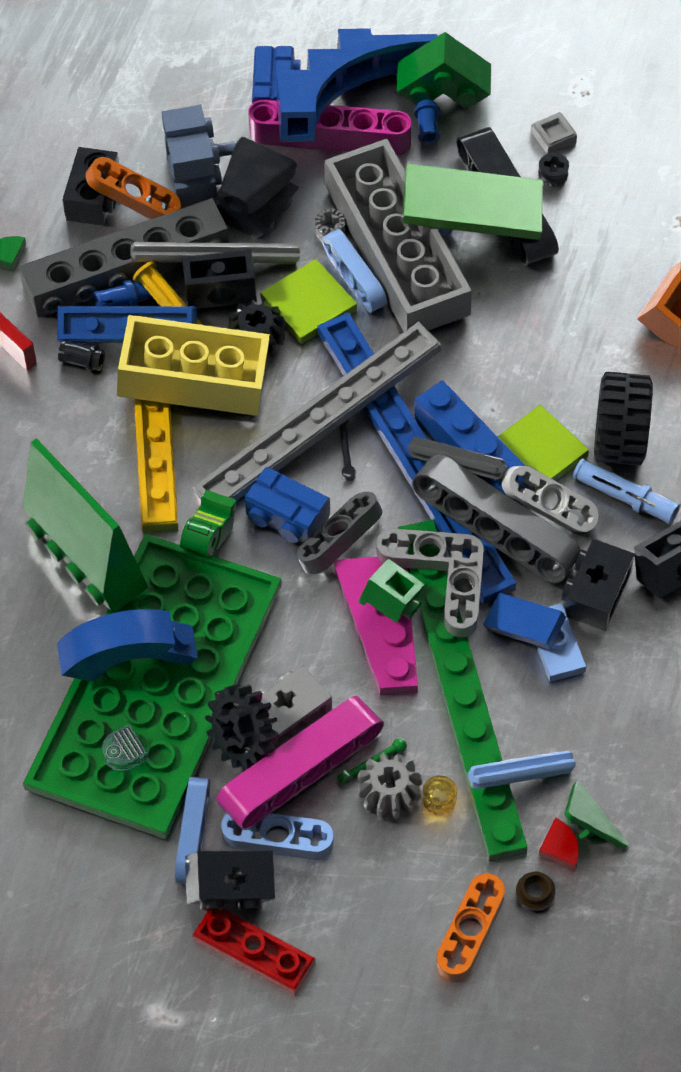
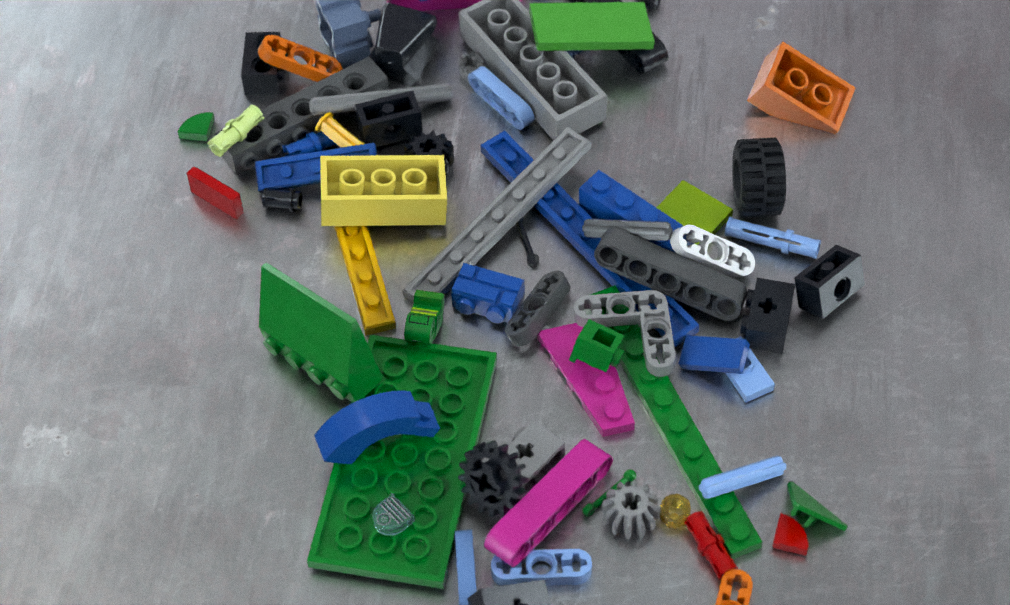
camera: 10 degrees left, 5 degrees down
lime tile [260,259,357,345] -> none
dark brown plate [516,871,556,911] -> none
none -> yellowish green pin [208,105,264,157]
none -> red pin [684,511,738,580]

